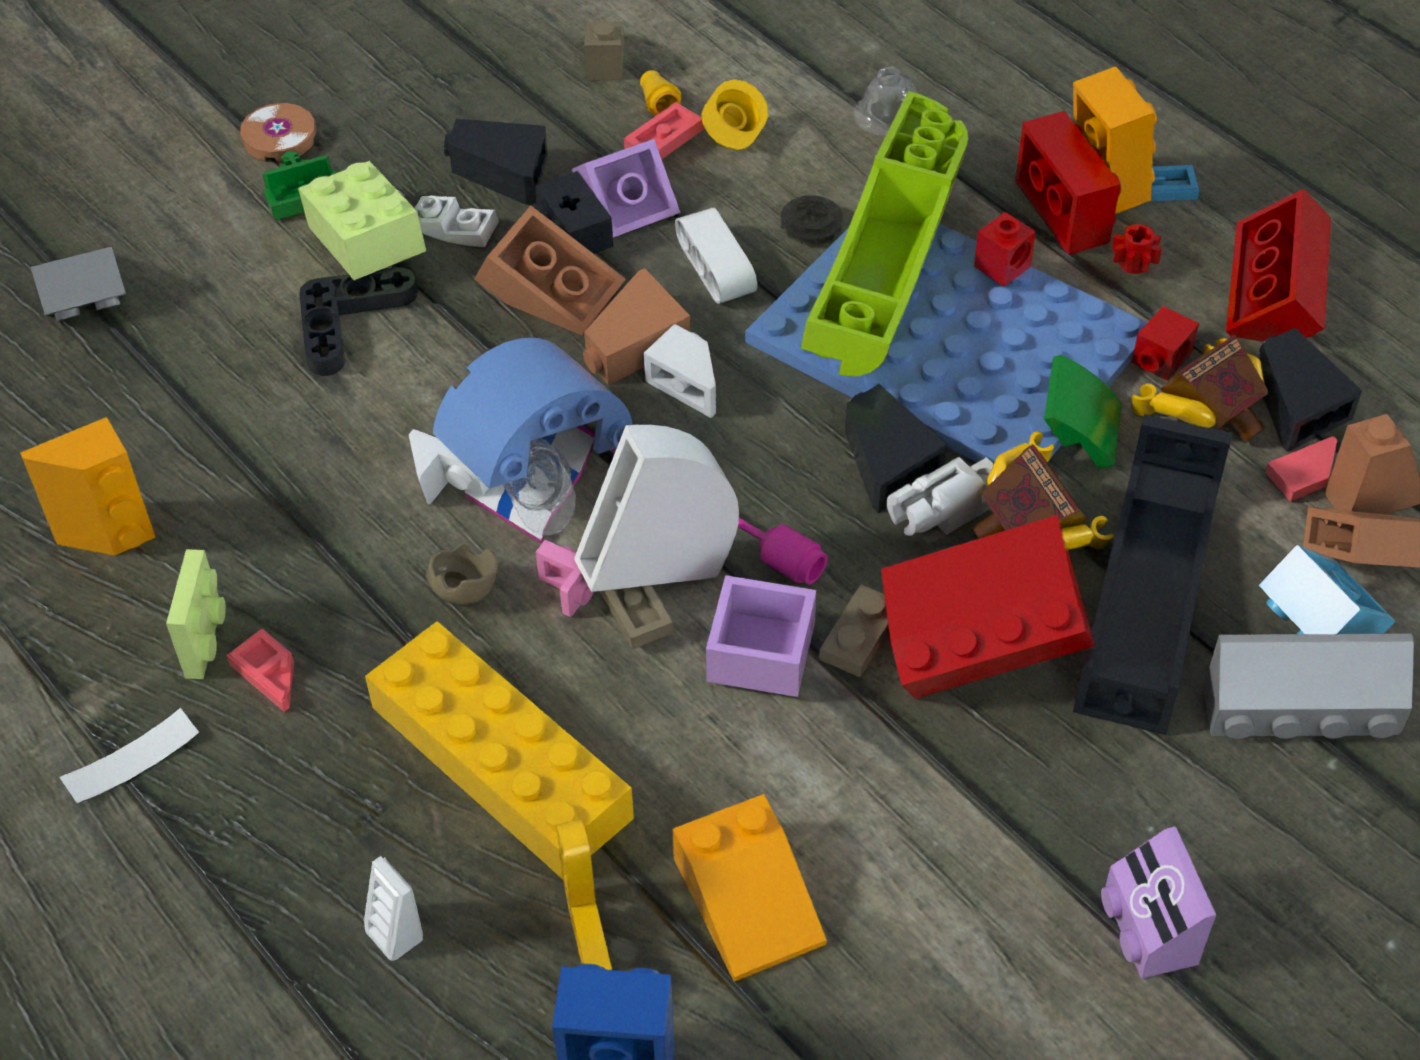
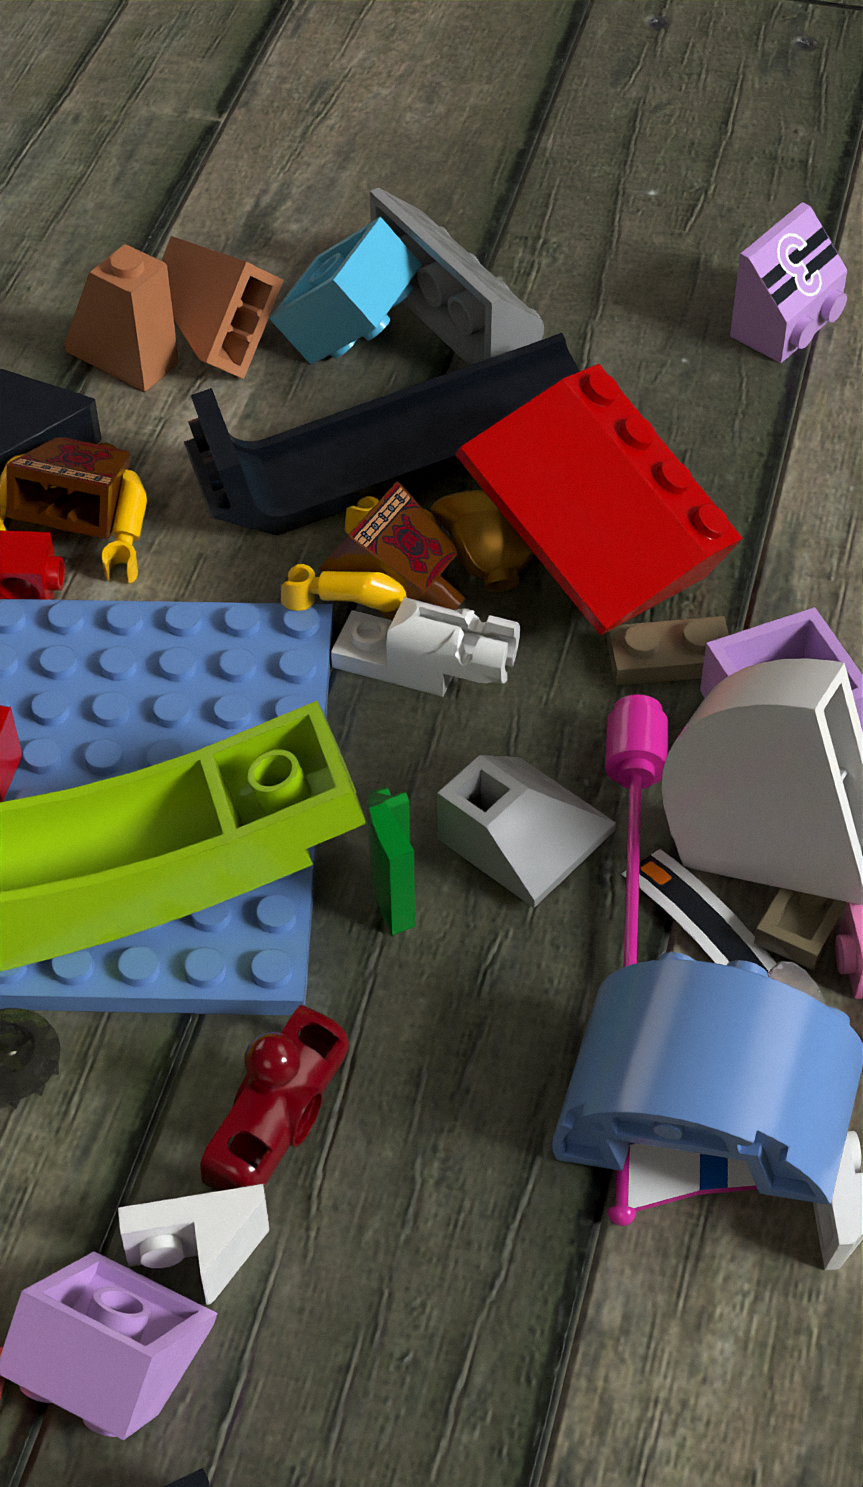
camera: 125 degrees left, 0 degrees up
nougat slope [474,205,626,336] -> none
black brick [533,171,614,254] -> none
nougat slope [583,268,690,385] -> none
white slope [644,324,716,418] -> none
white beam [675,208,757,304] -> none
black slope [845,384,947,513] -> none
green slope [1044,355,1122,469] -> none
coral tile [1265,436,1337,502] -> none
none -> white slope [118,1184,269,1305]
none -> dark red piece [200,1004,349,1191]
none -> green slope [367,786,416,936]
none -> light grey slope [437,755,616,908]

